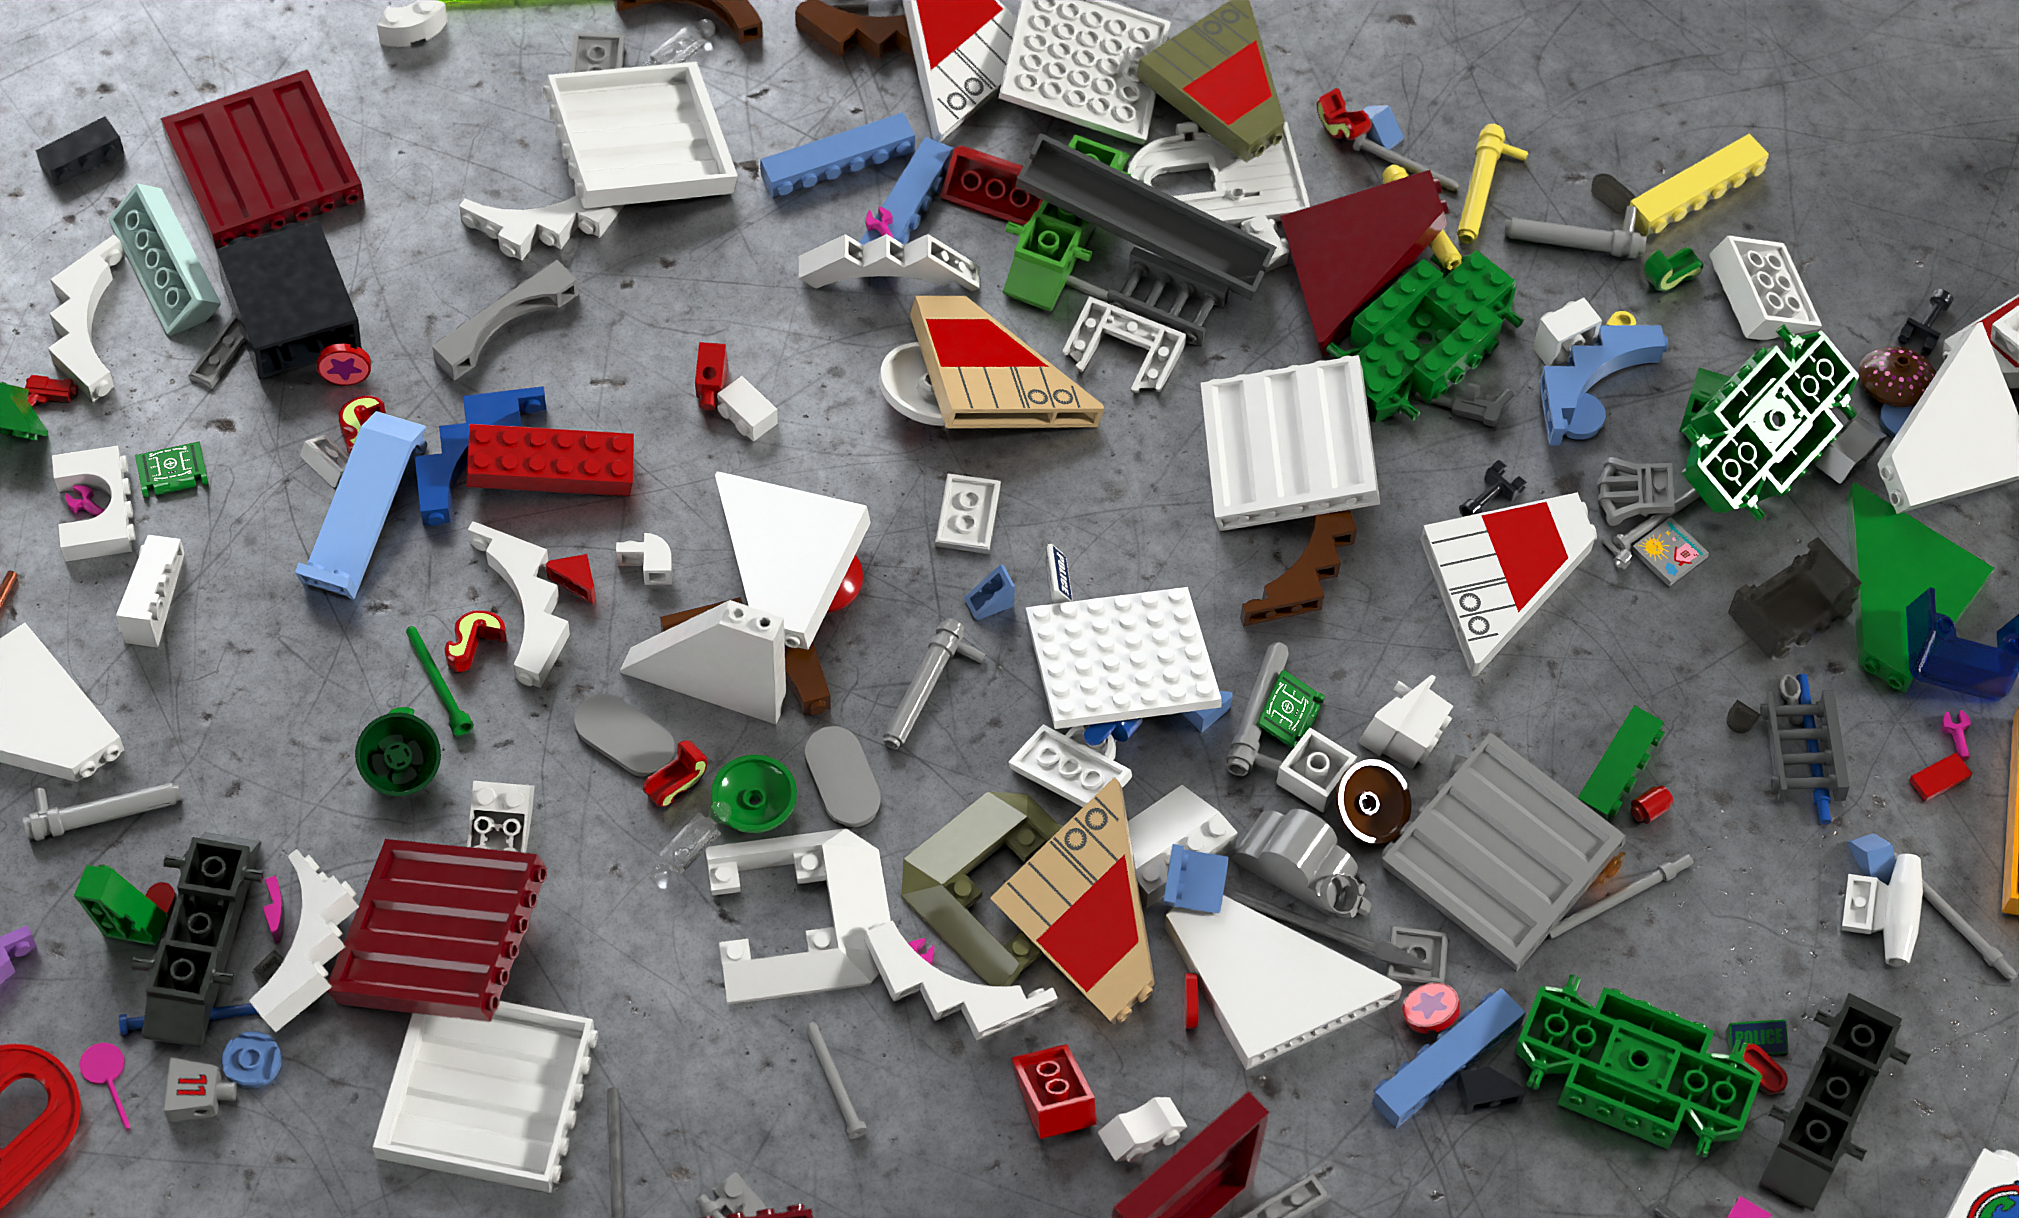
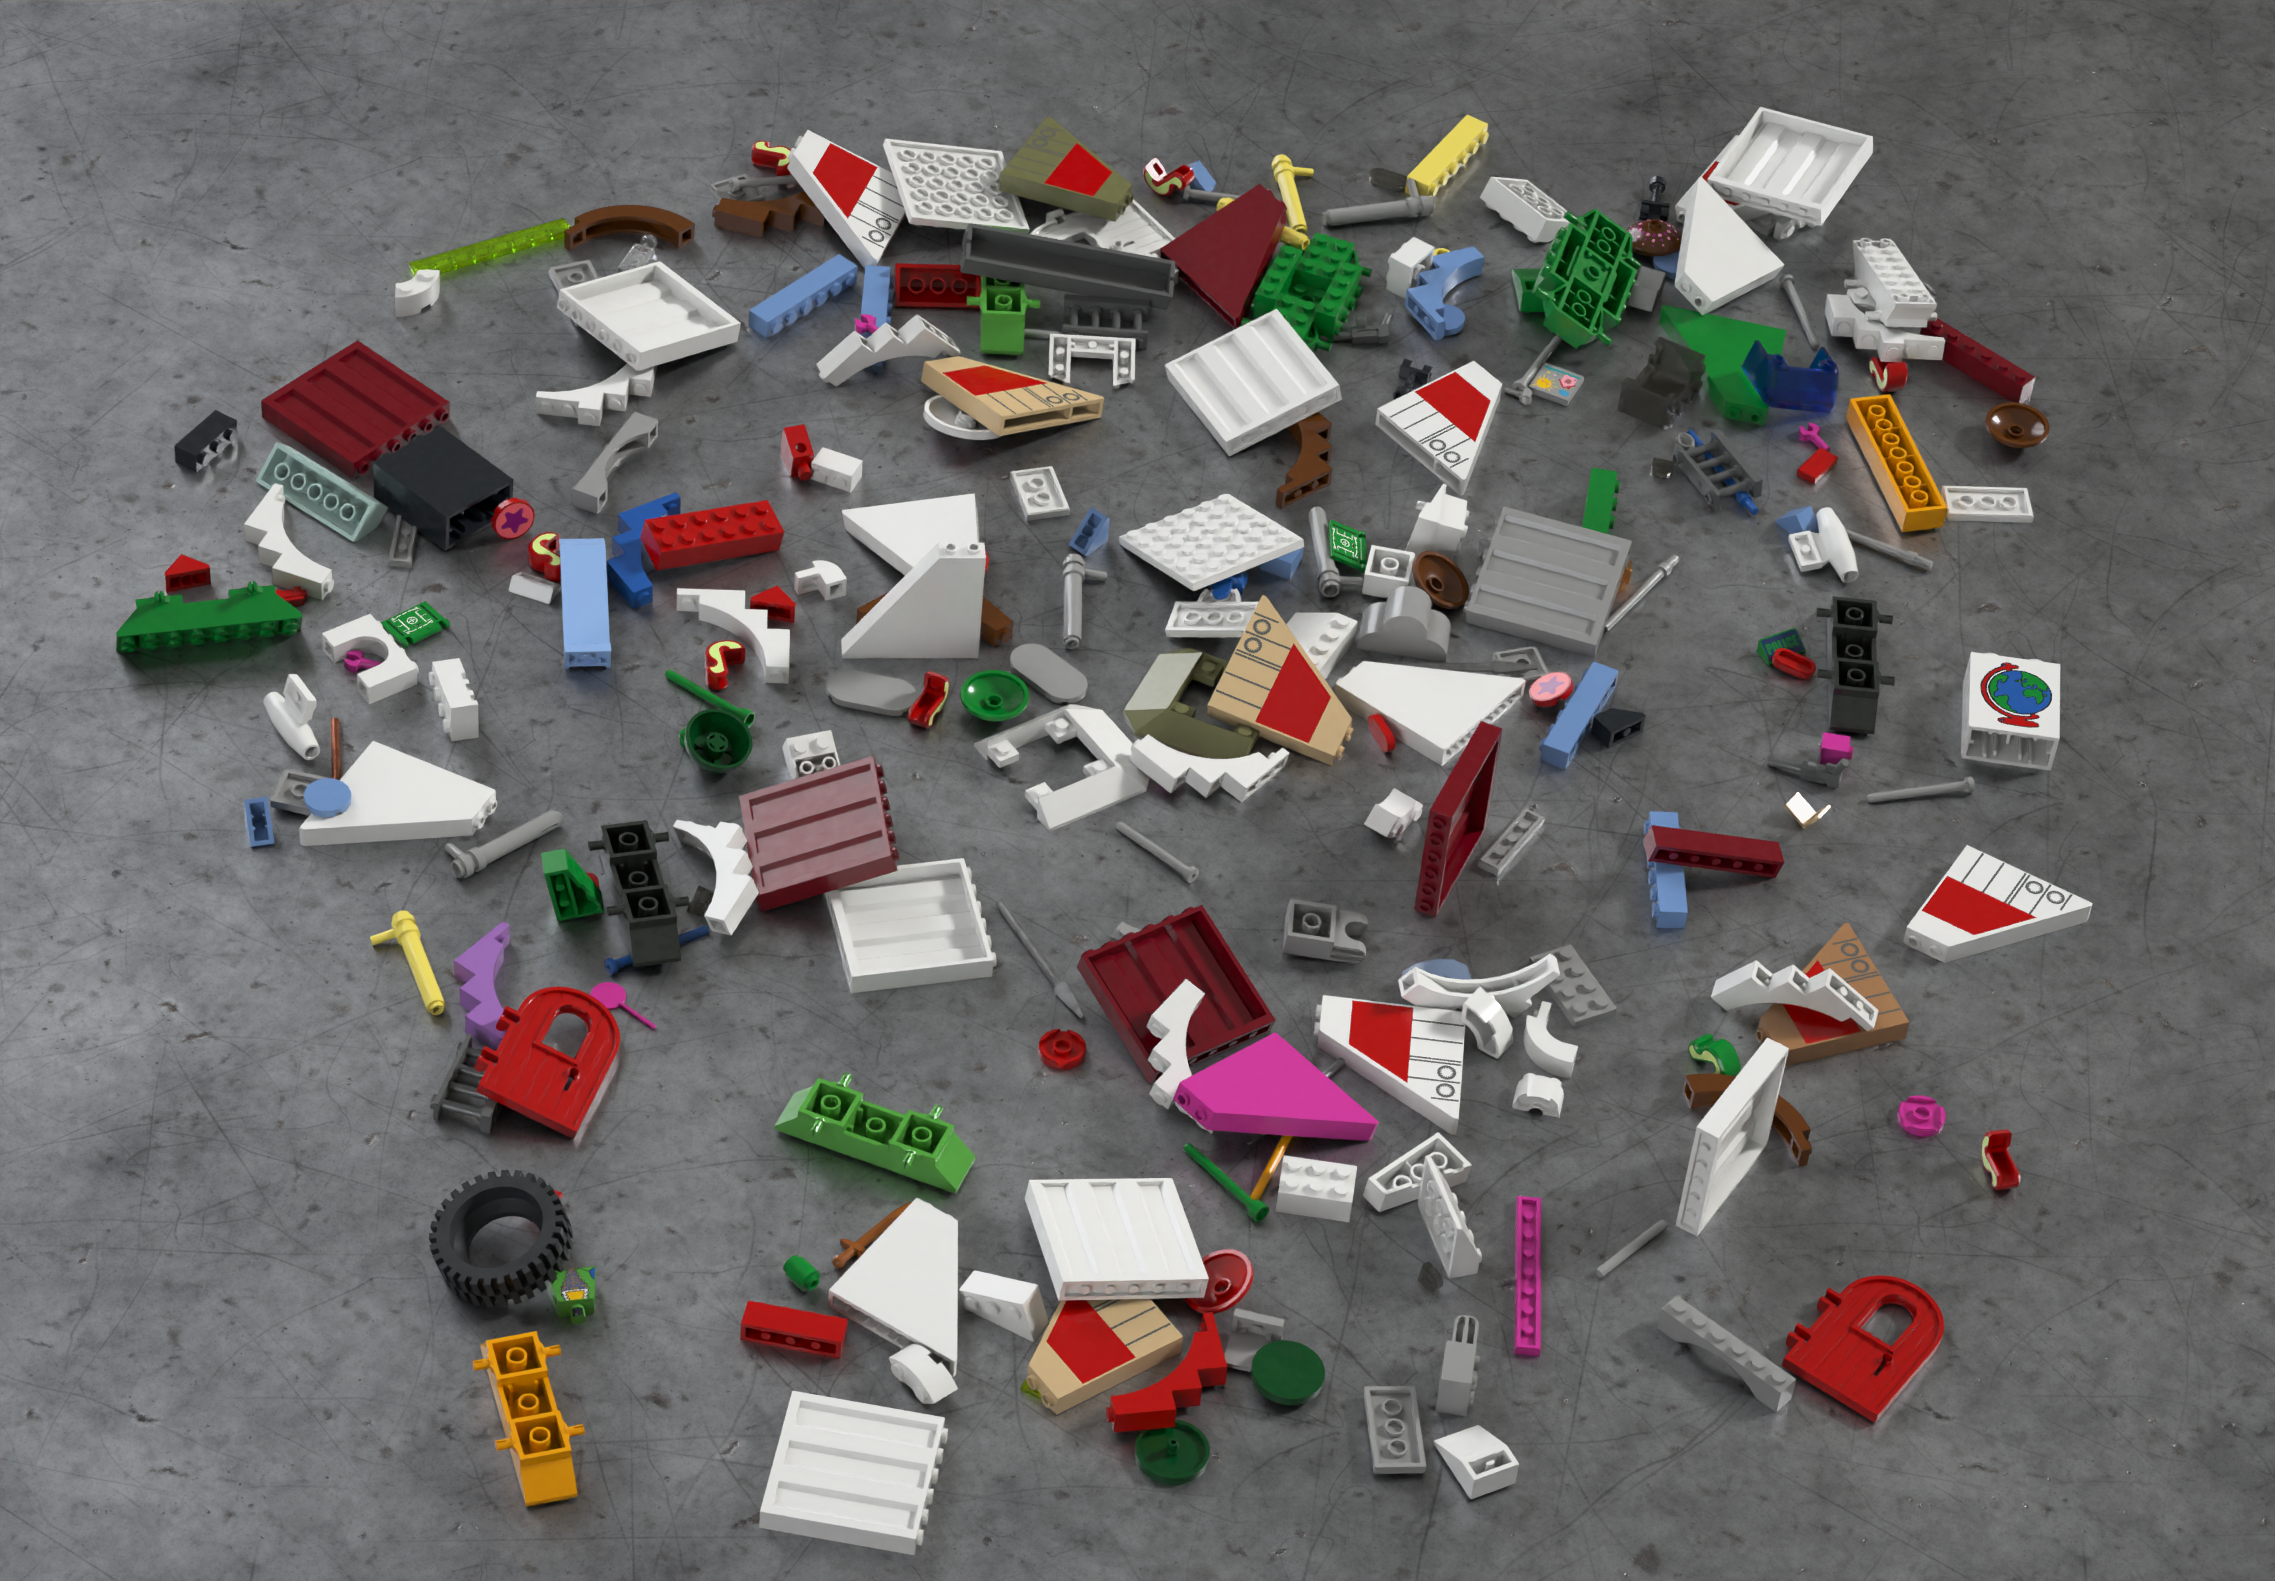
camera: 25 degrees left, 15 degrees down
light grey torso [164,1058,237,1122] -> none
medium blue tile [221,1031,282,1089] -> none
dark pink slope [262,875,285,944] -> none
clear plate [649,801,732,886] -> none
red slope [1011,1044,1096,1139] -> none
white slope [1045,544,1073,604] -> none
medium blue bracket [1163,844,1228,914] -> none
light grey piece [1320,873,1371,918] -> none
green piece [1514,974,1762,1157] -> none
light grey plate [1597,457,1675,526] -> none
red brick [1630,785,1674,824] -> none
green animal [1643,247,1704,291] -> none

